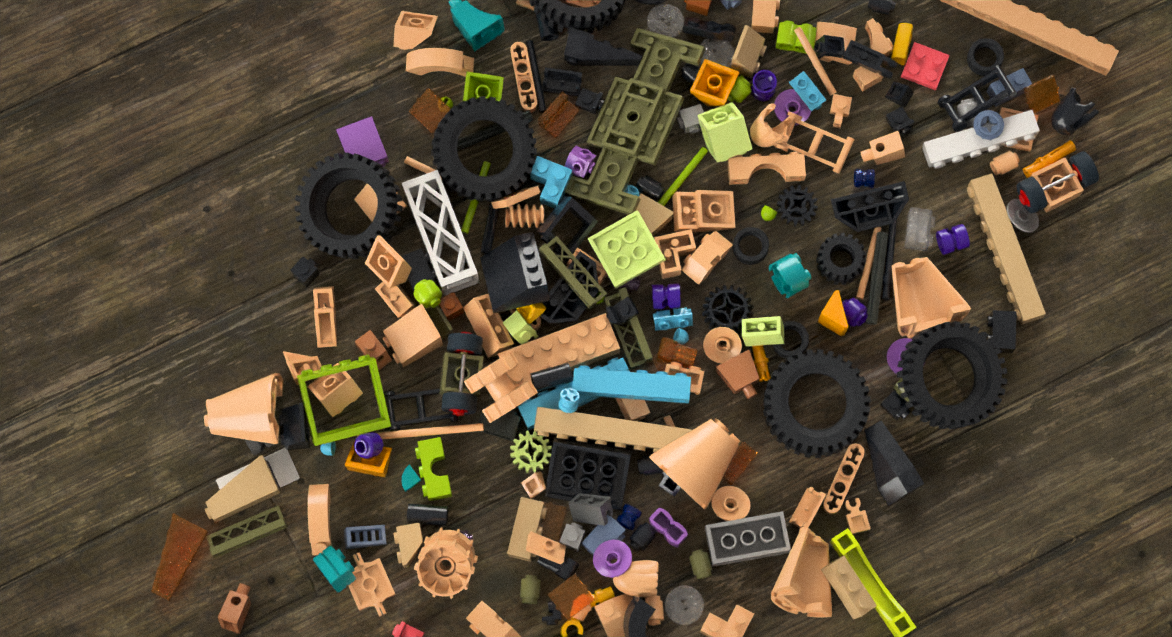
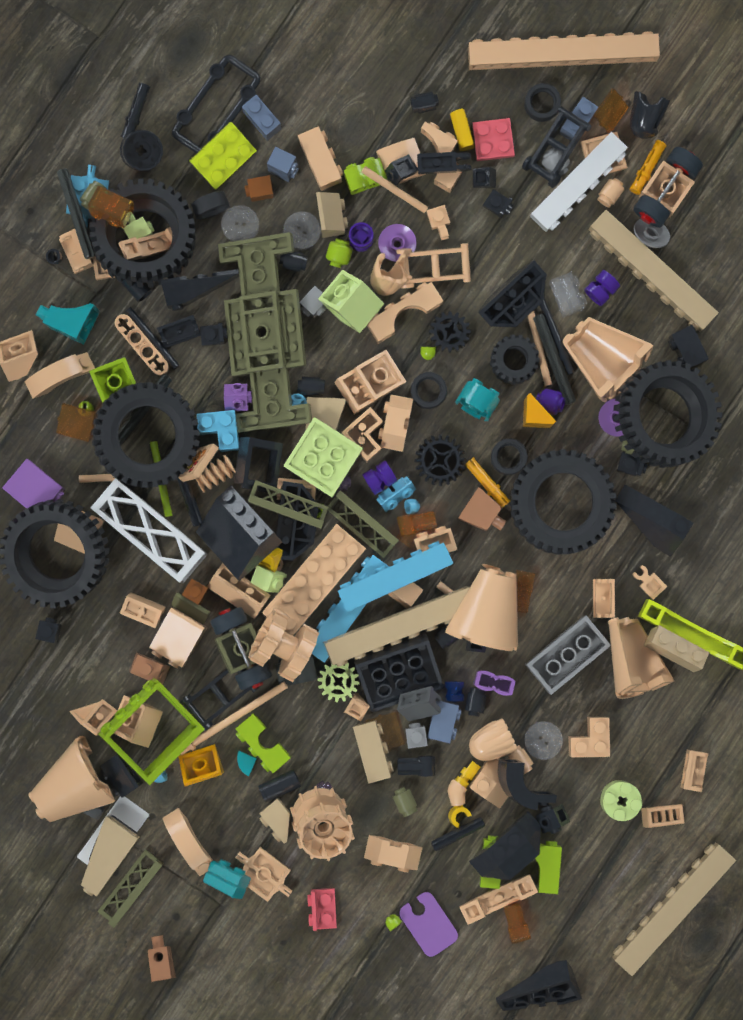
camera: 35 degrees left, 10 degrees up
clear orange wing [151,513,208,601] -> none
light nougat slope [313,286,337,348] -> none
sand blue slope [344,525,386,549] -> none
dark purple head [354,432,383,459] -> none
light nougat slope [365,235,412,288] -> none
black brick [401,248,438,291] -> none
lime head [414,279,442,308] -> none
light nougat plate [526,531,566,564] -> none
black pin [530,362,573,391] -> none
clear orange panel [538,91,579,138] -> none
black bracket [542,595,562,626] -> none
clear orange piece [548,574,595,621] -> none
medium azure wheel [558,388,580,413] -> none
medium lavender dish [593,540,632,578] -> none
black bracket [605,297,639,326] -> none
lime bar [657,147,708,206] -> none
black hinge [682,17,736,41] -> none
olive brick [689,549,713,580] -> none
light orange slope [690,59,739,107] -> none
light nougat dish [703,327,742,363] -> none
light nougat dish [712,486,750,521] -> none
yellowish green brick [742,316,784,346] -> none
medium azure hinge [789,71,826,112] -> none
light nougat beam [823,443,865,515] -> none
clear blue wheel [854,169,875,188] -> none
light nougat torso [860,131,905,165] -> none
sand blue gear [973,110,1004,141] -> none

